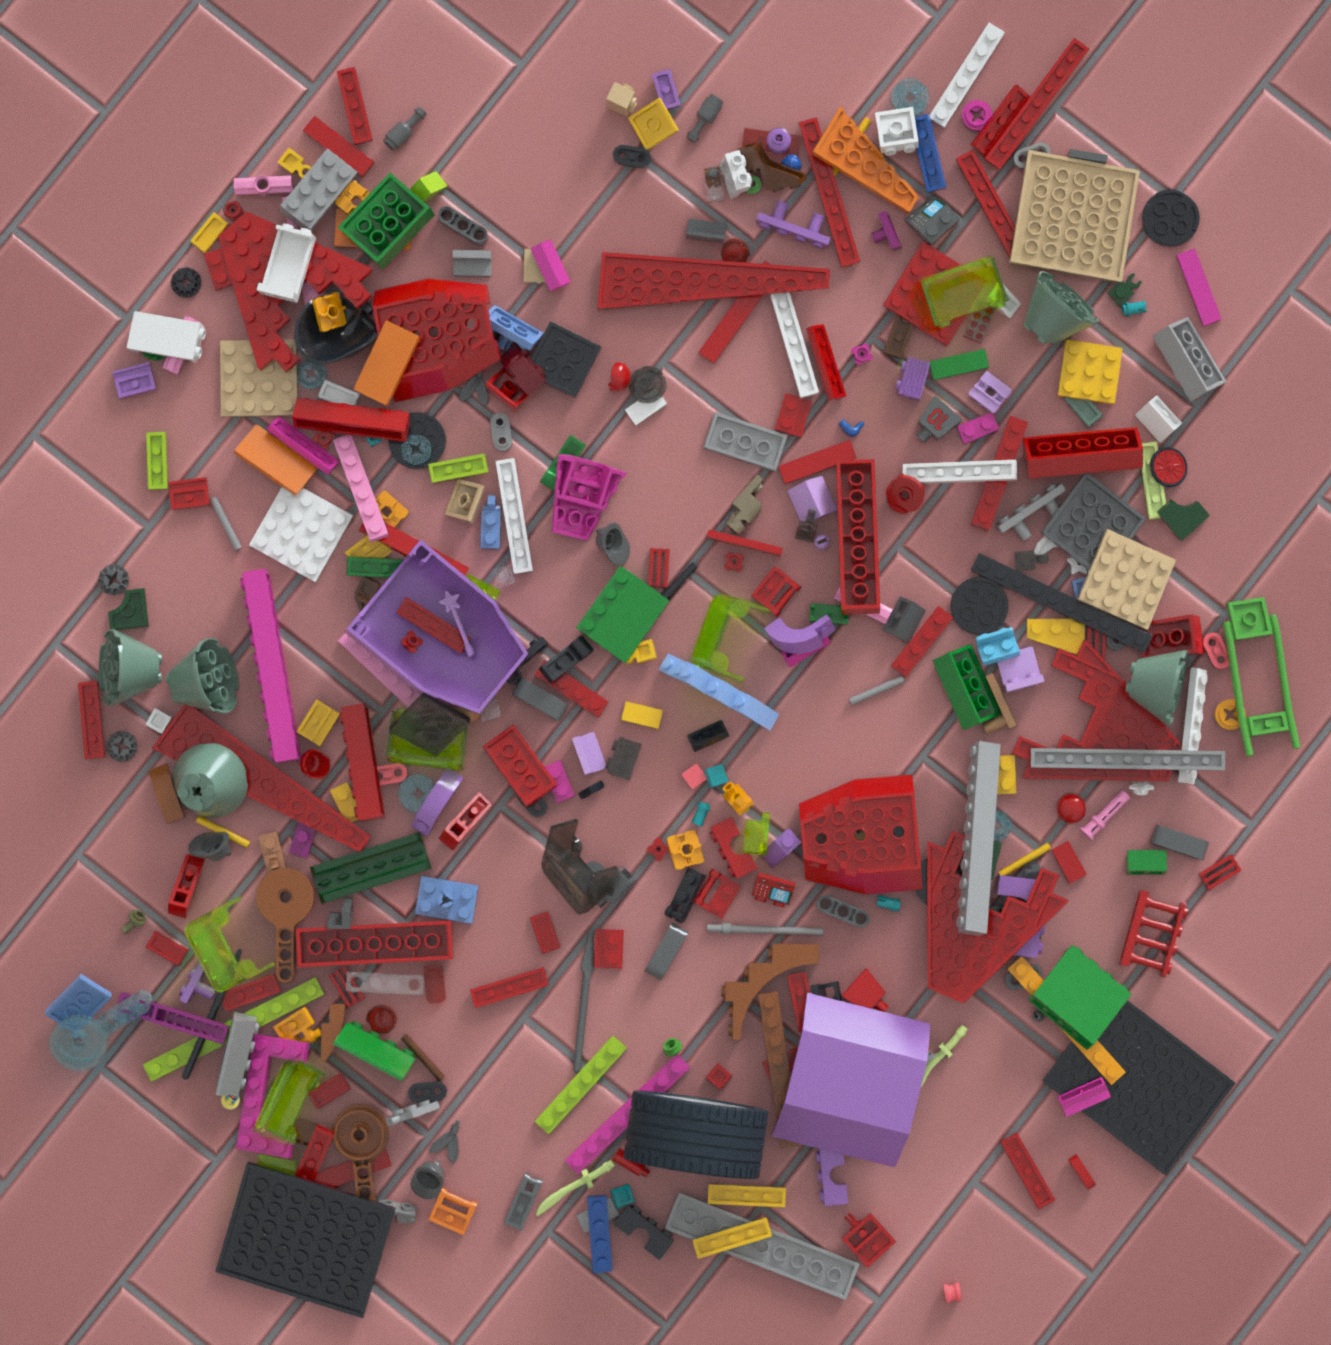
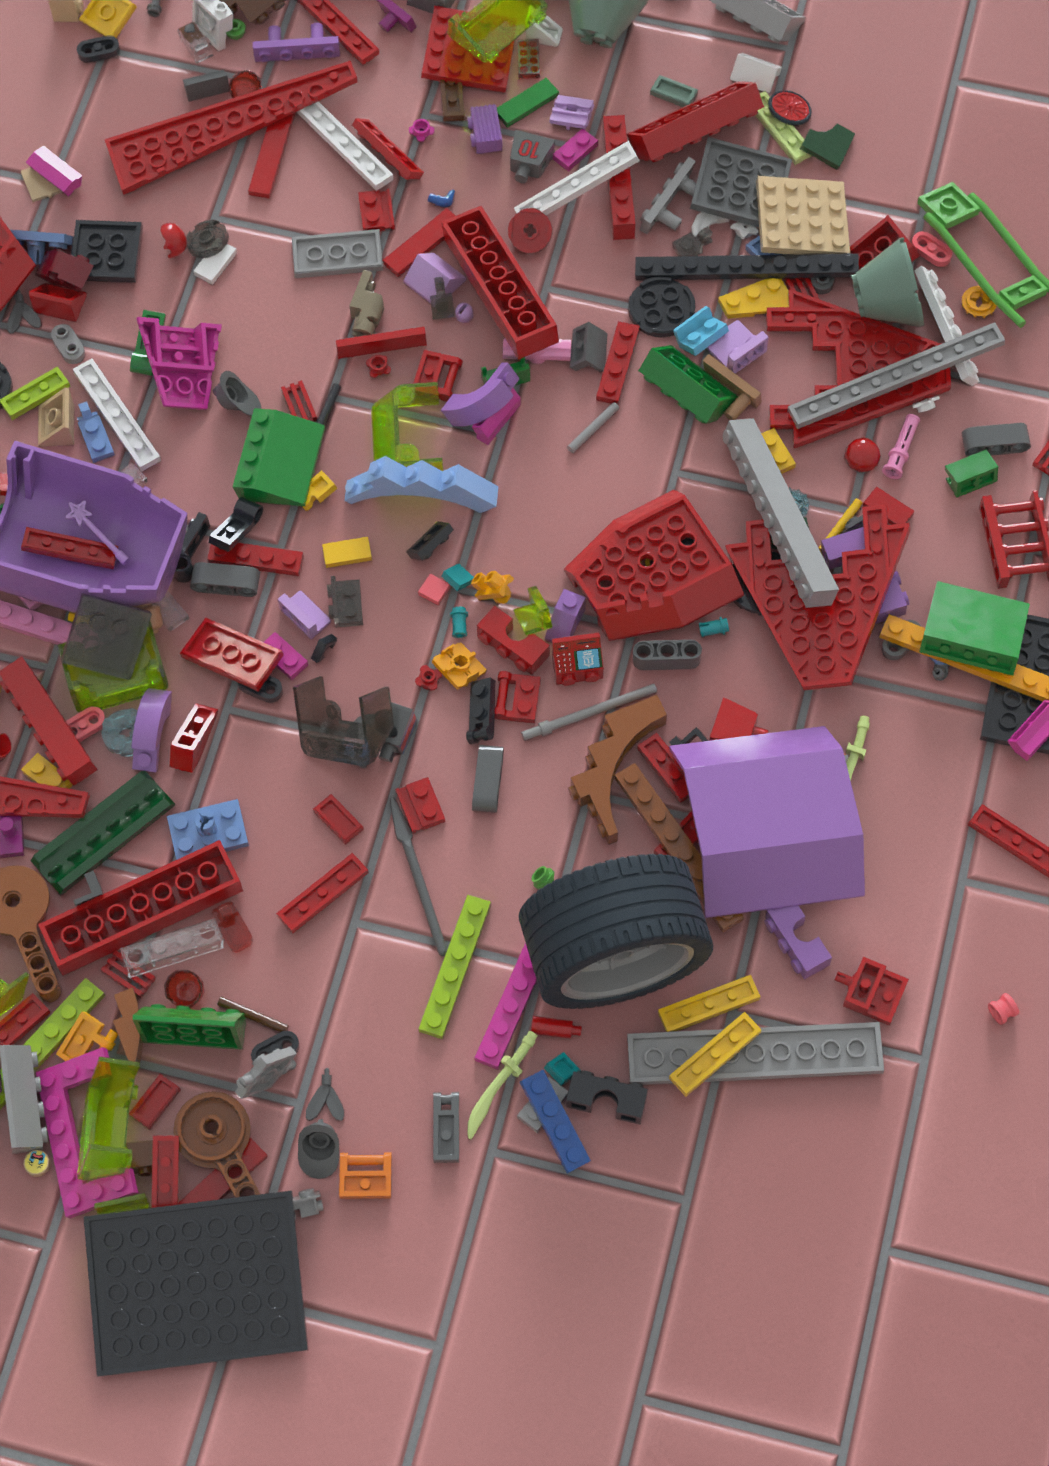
camera: 25 degrees left, 20 degrees down
red plate [401,631,423,653] -> none
yellow plate [1057,339,1123,405] -> none

